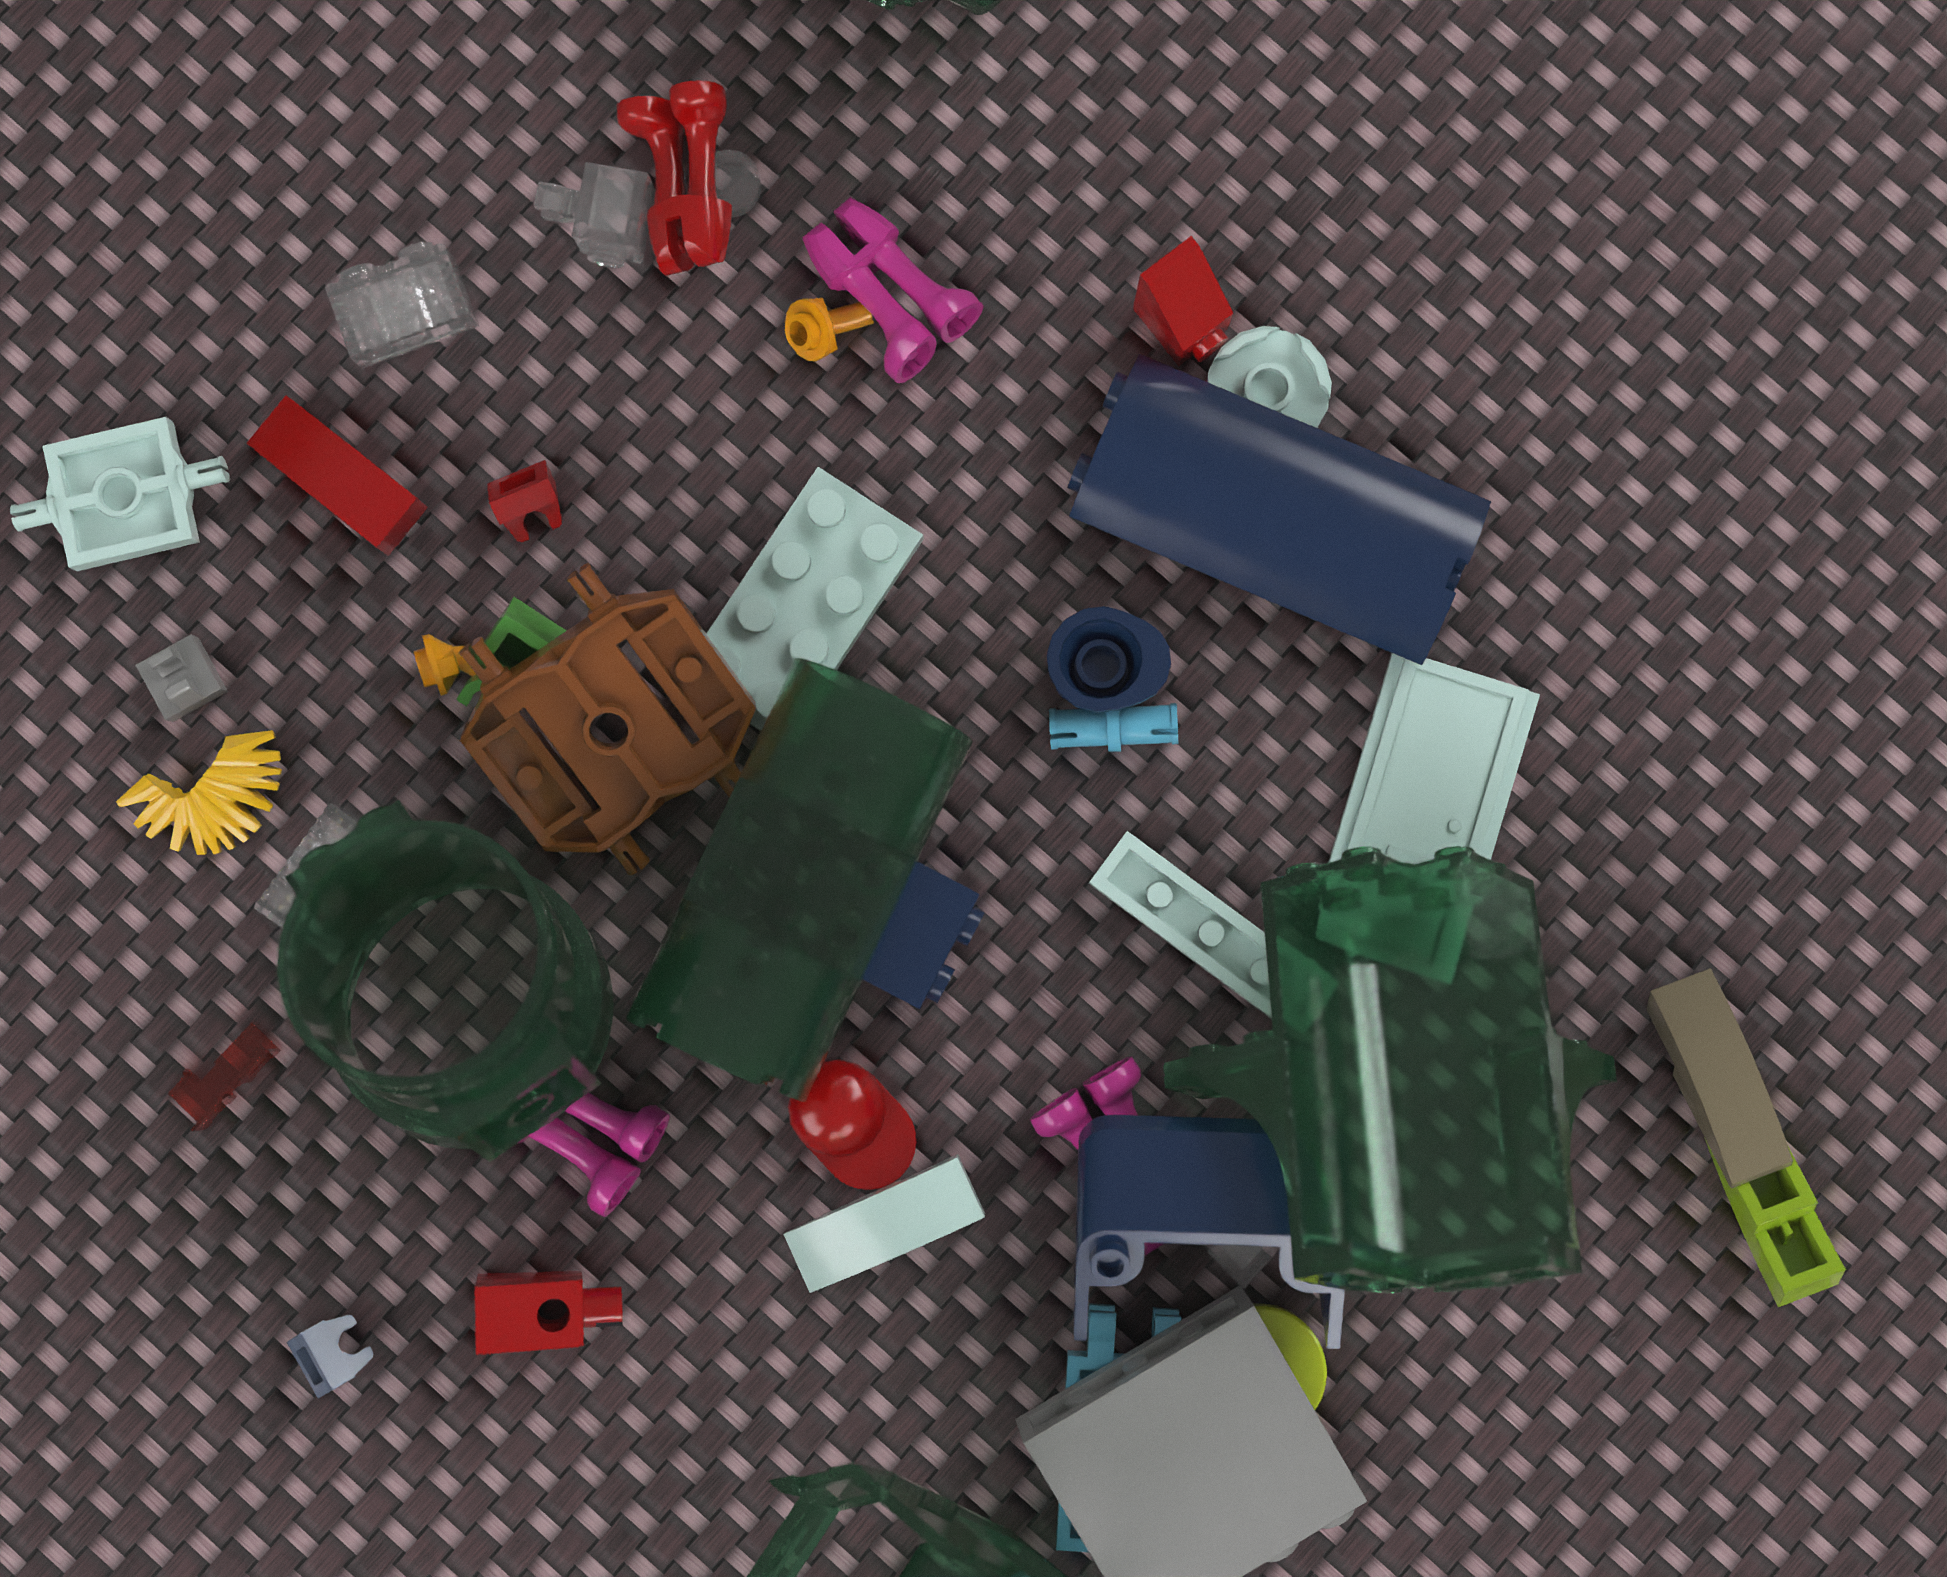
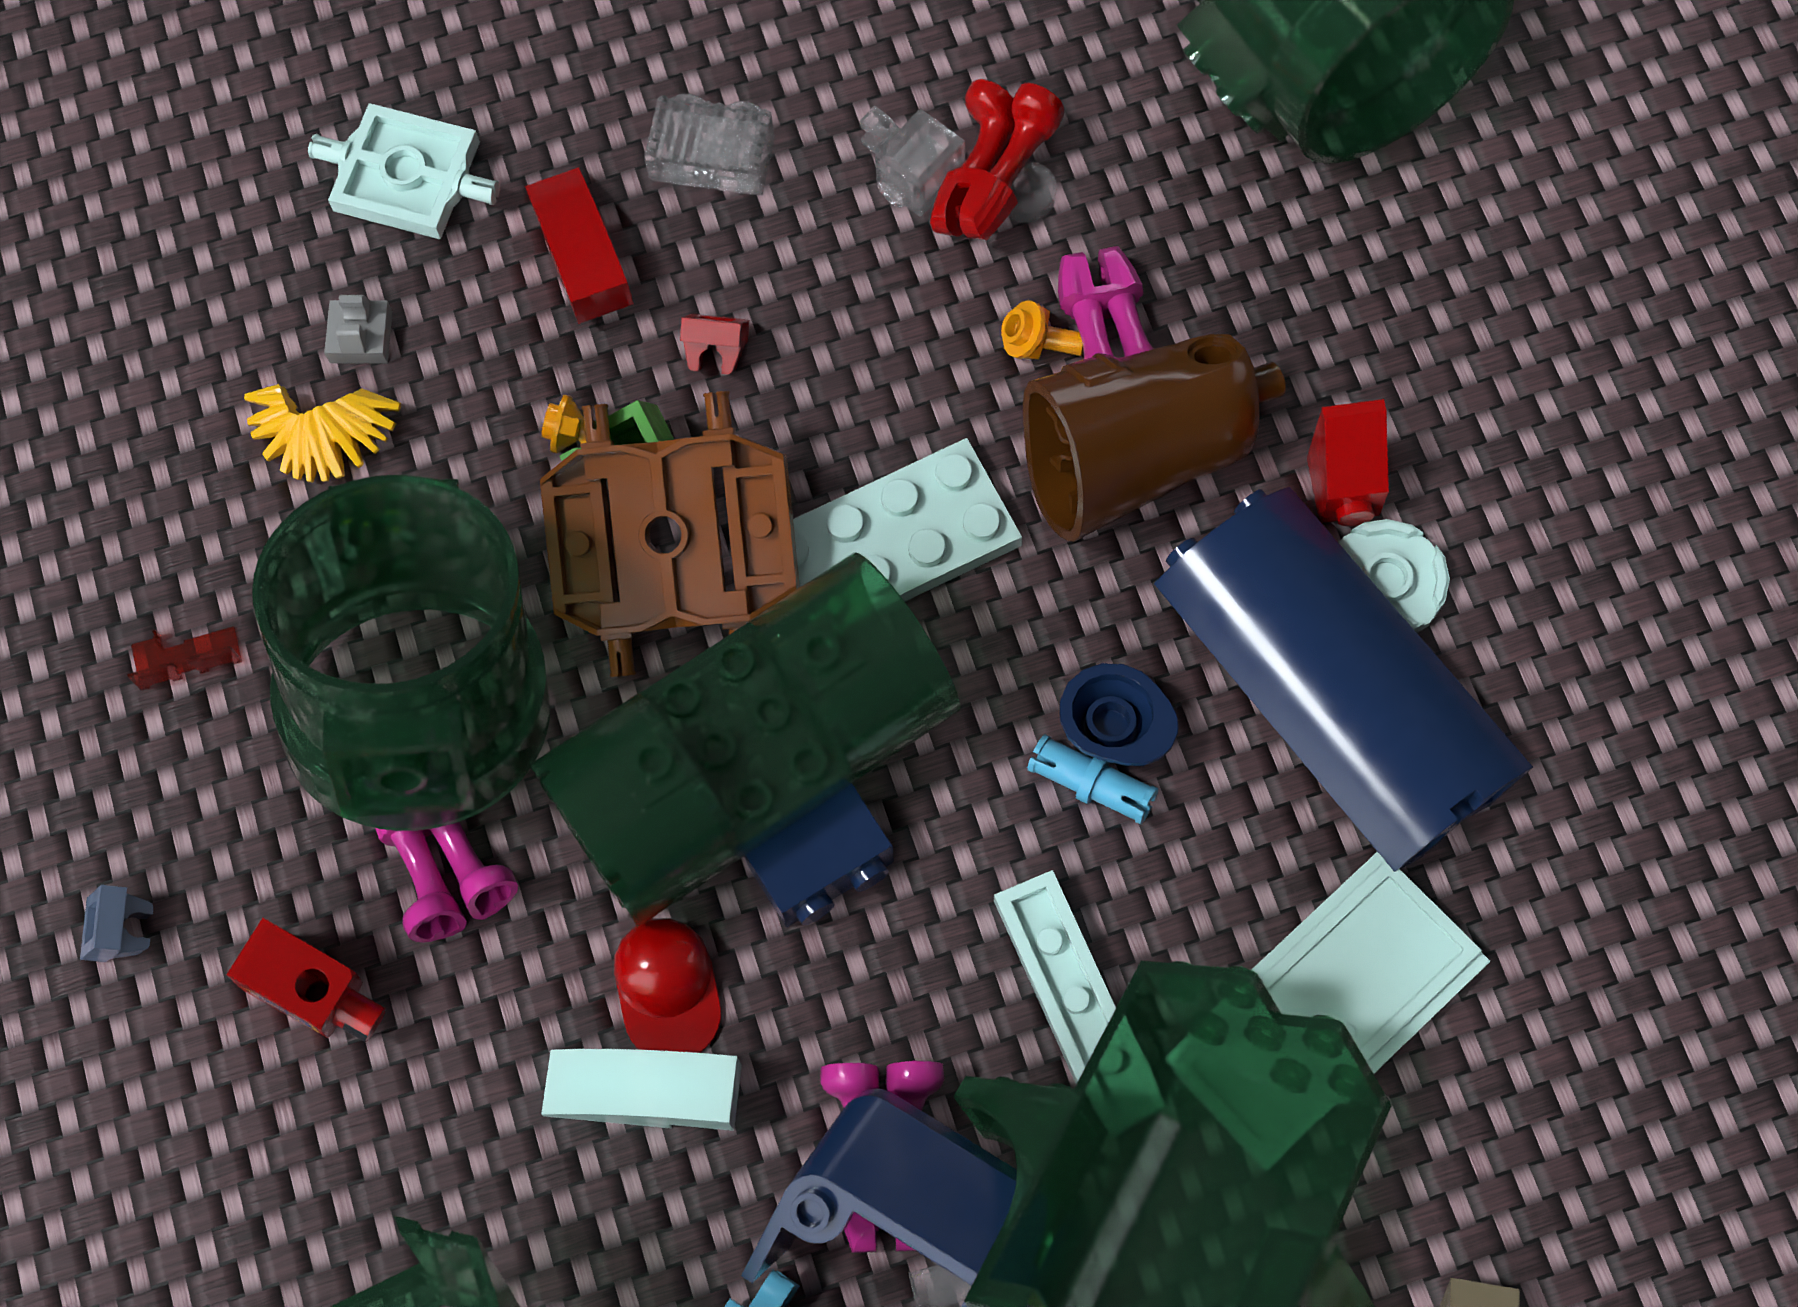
camera: 30 degrees right, 15 degrees down
none -> reddish brown torso [1023,334,1286,542]

